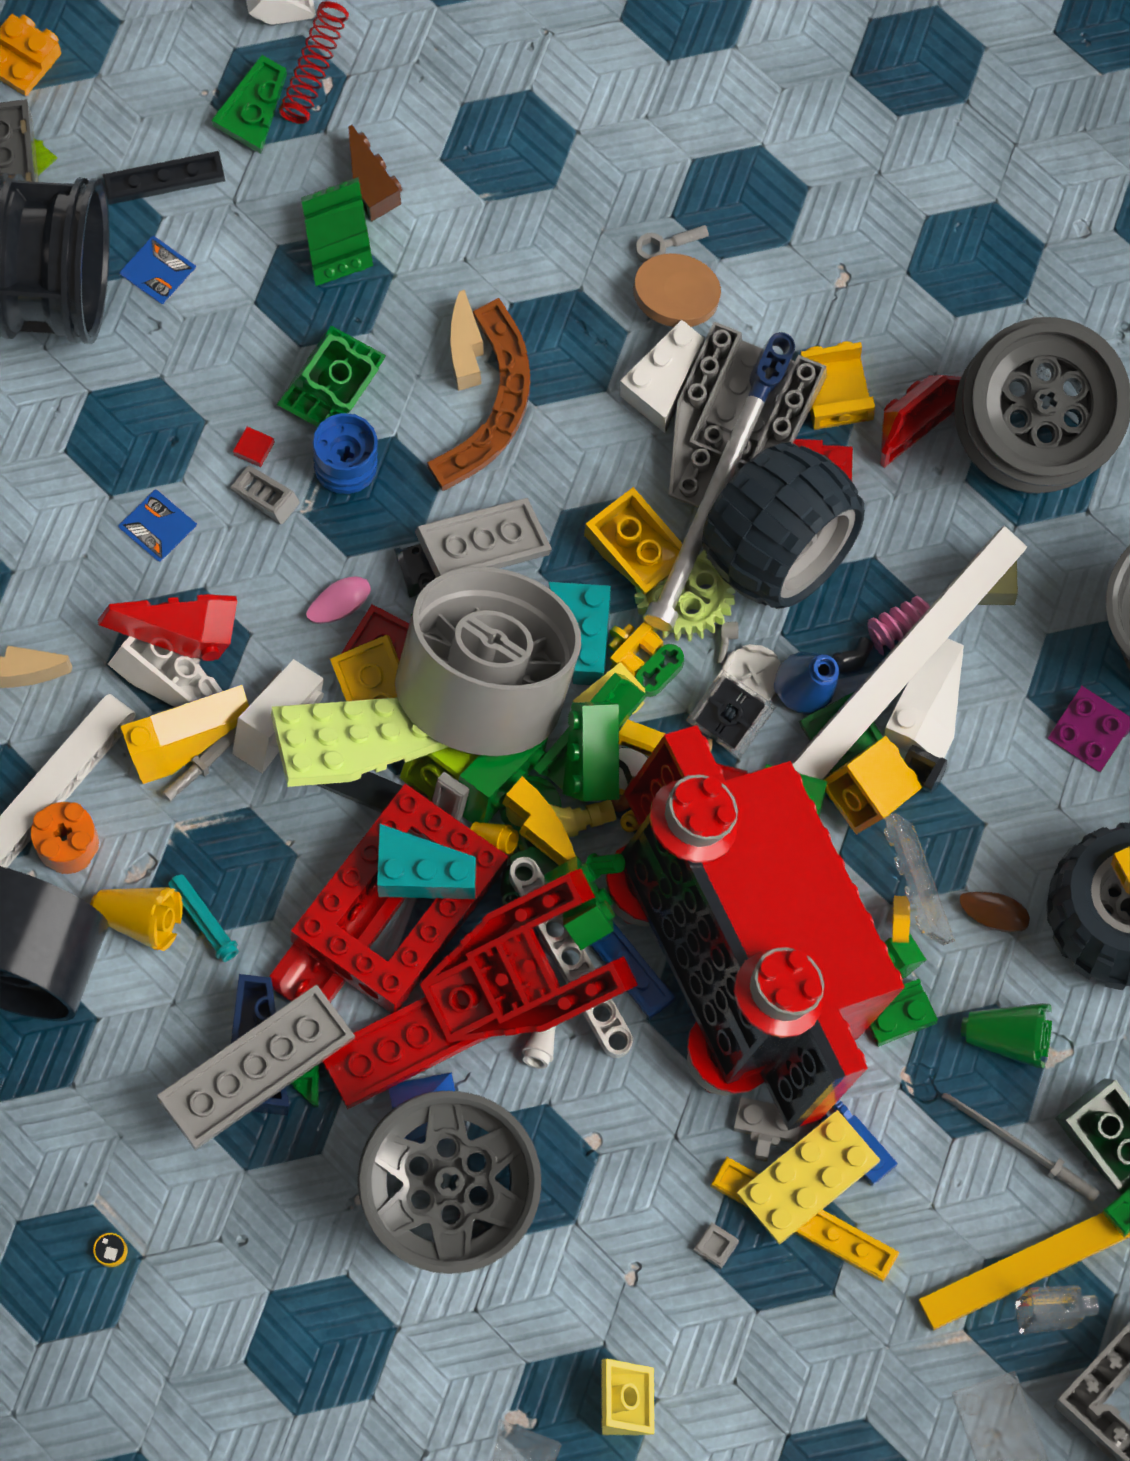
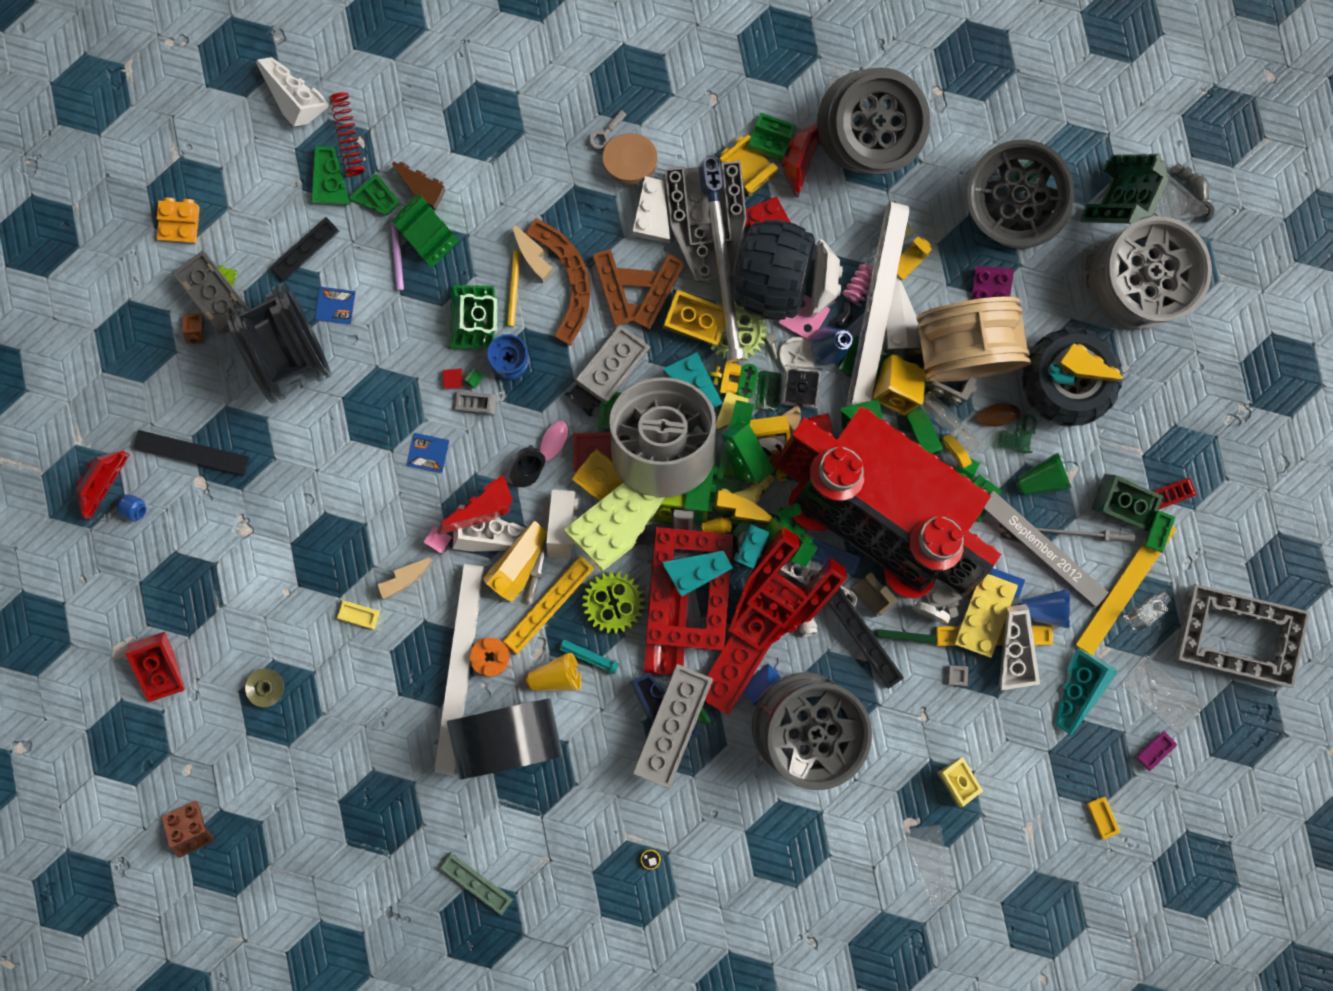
camera: 30 degrees left, 15 degrees up
none -> green wing [349,174,401,215]
none -> lavender bar [390,215,404,291]
none -> bright pink panel [424,526,453,554]
none -> green hose [463,368,484,389]
none -> yellow tile [503,556,595,654]
none -> yellow bar [507,251,521,327]
none -> black piece [510,445,546,487]
none -> lime gear [582,571,645,634]
none -> dark orange plate [593,249,685,330]
none -> teal brick [733,524,769,569]
none -> green slope [747,112,796,162]
none -> clear green slope [755,371,782,411]
none -> bright pink tile [778,294,830,342]
none -> white wedge [810,239,842,318]
none -> black tile [827,587,904,689]
none -> dark tan panel [852,572,898,617]
none -> dark green tile [876,629,936,644]
none -> yellow bracket [897,236,932,280]
none -> green slope [905,407,943,455]
none -> white tile [912,601,950,624]
none -> tan wheel [916,297,1031,383]
none -> light grey bracket [928,376,978,406]
none -> light grey tile [984,491,1109,607]
none -> clear green piece [998,414,1037,454]
none -> white wedge [999,604,1040,690]
none -> blue cone [1018,590,1070,628]
none -> teal arm [1048,363,1074,385]
none -> teal wedge [1055,649,1118,735]

